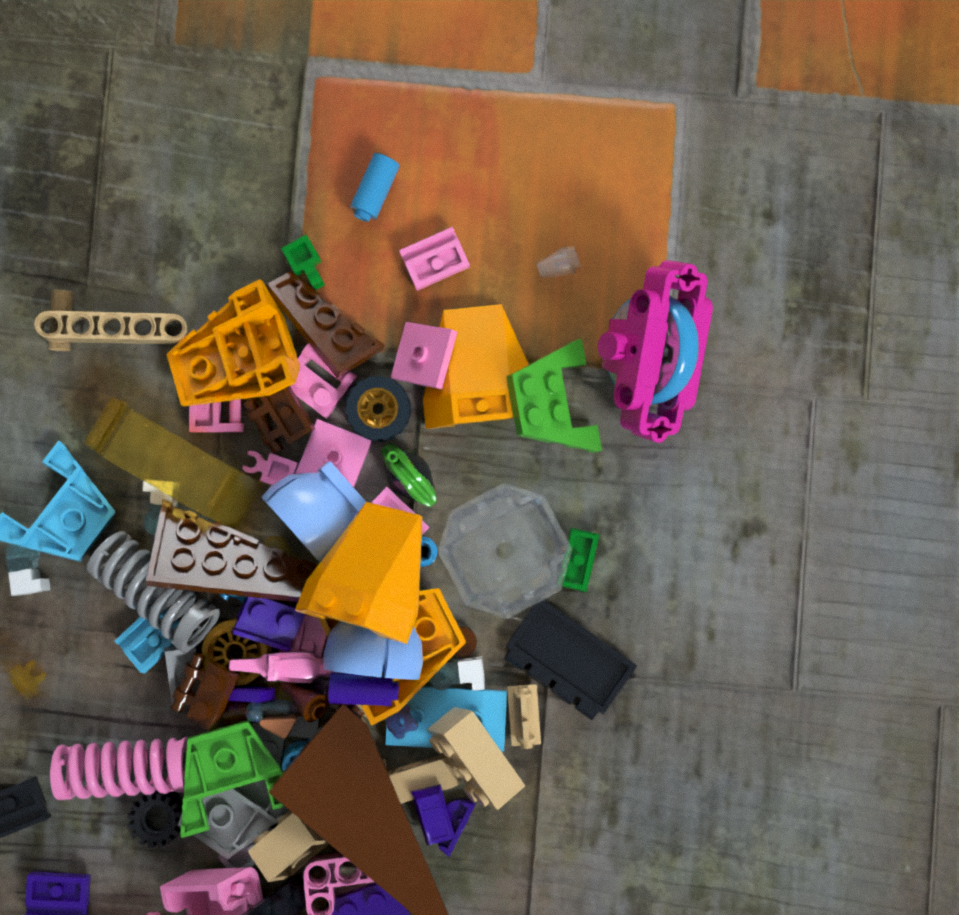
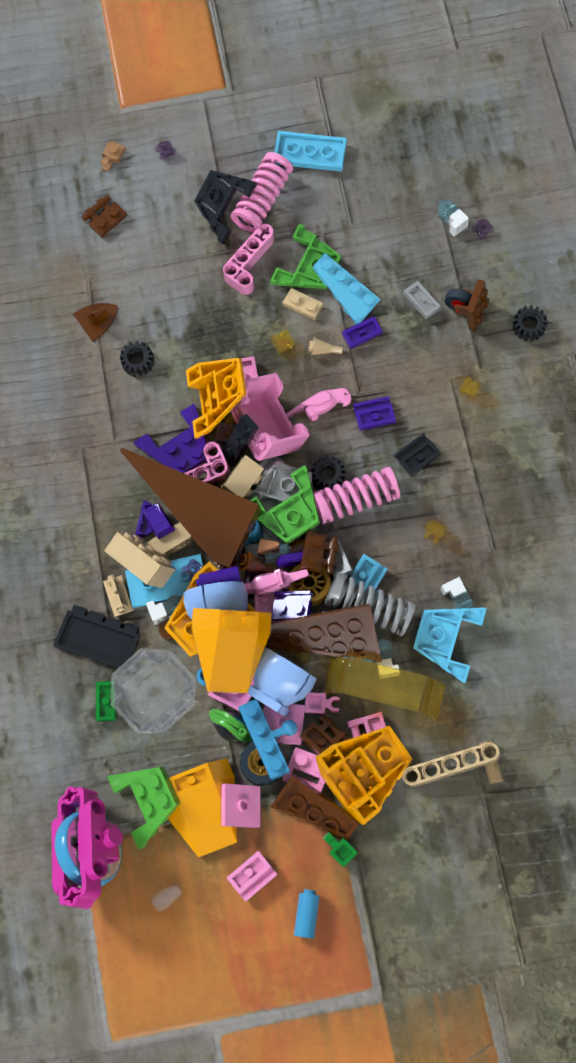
camera: 170 degrees right, 15 degrees down
none -> dark azure plate [238,699,298,781]

